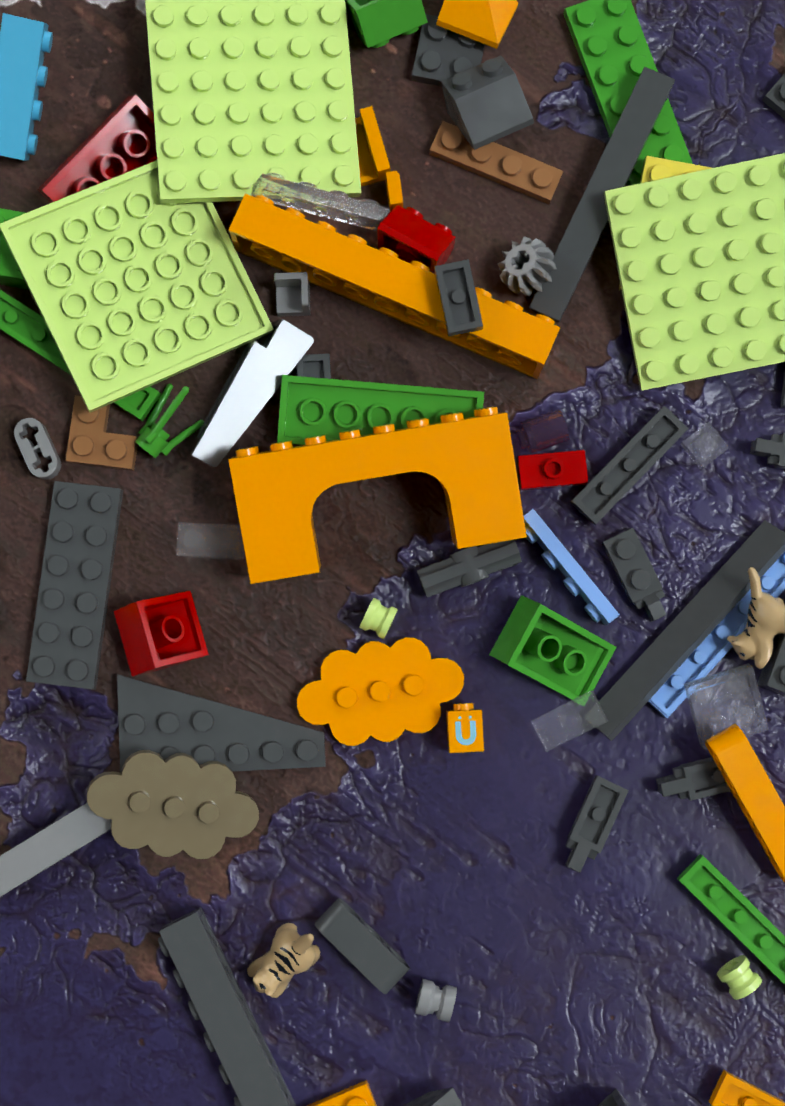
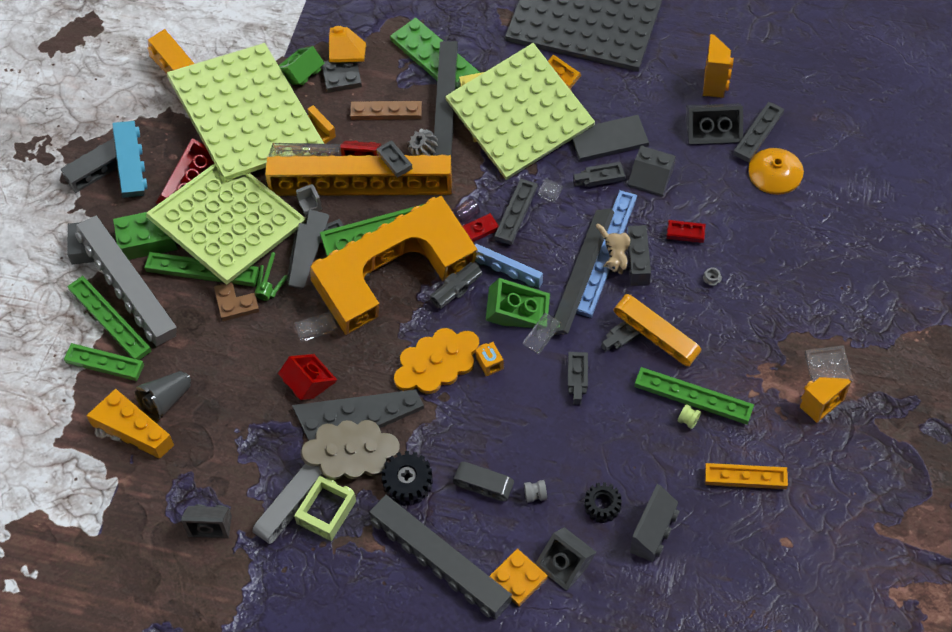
camera: 20 degrees left, 25 degrees down
light grey beam [14,418,61,480] -> none
dark grey plate [26,481,123,690] -> none
tan animal [247,923,320,998] -> none
yellowish green wheel [359,598,398,639] -> none
light orange tile [386,171,403,212] -> none
dark grey slope [441,55,534,150] -> none
dark grey hinge [602,528,666,622] -> none
clear plate [684,663,769,750] -> none
none -> yellowish green window [294,476,356,541]
none -> black bush [381,451,433,505]
none -> black tyre [584,482,622,523]

